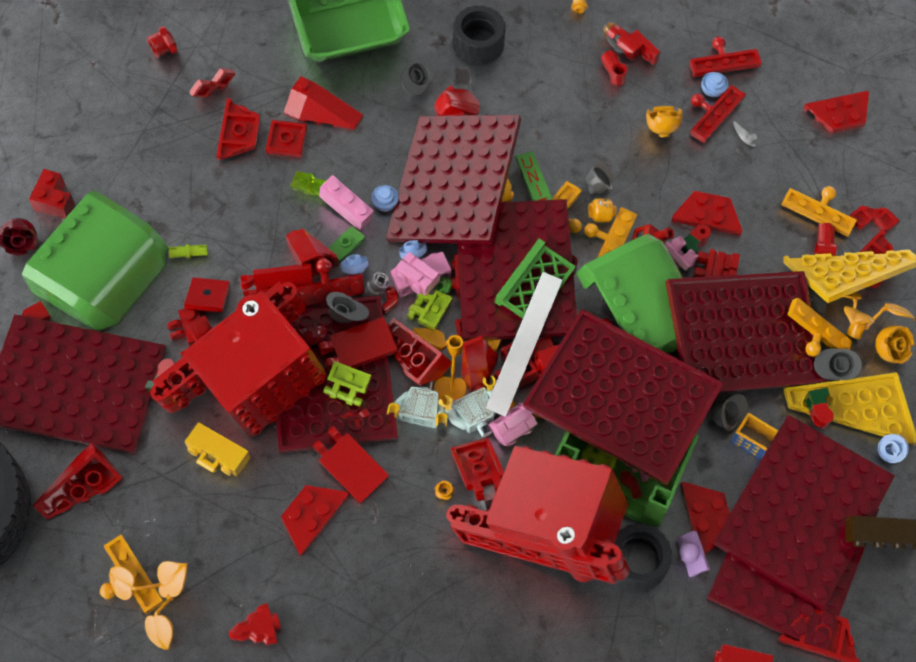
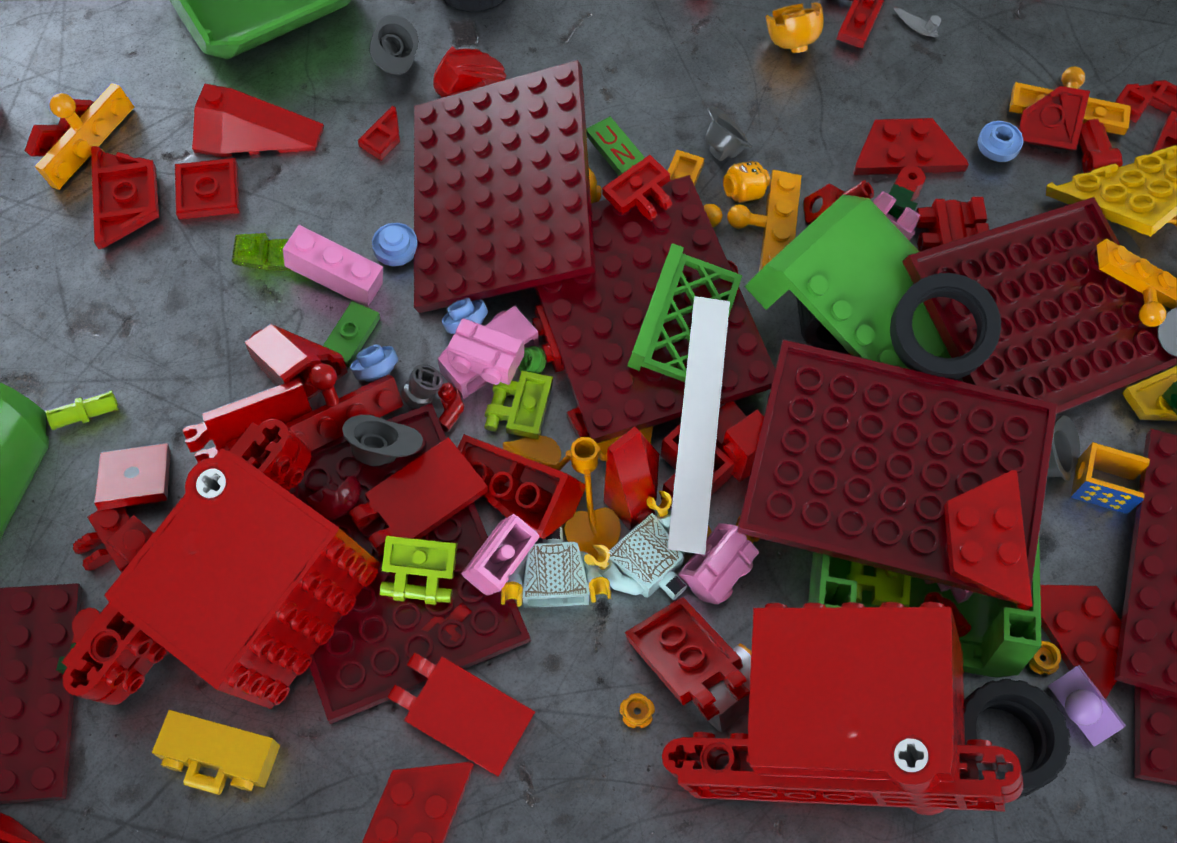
camera: 15 degrees left, 0 degrees up
none -> light orange plate [34,83,134,190]
none -> red tile [358,105,400,161]
none -> bright pink brick [461,514,540,596]
none -> red hinge [602,155,673,221]
none -> black tyre [890,273,1001,380]
none -> red wing [944,470,1033,610]
none -> light blue plate [977,121,1024,162]
none -> red plate [1018,86,1090,151]
none -> light orange plate [1029,641,1061,675]

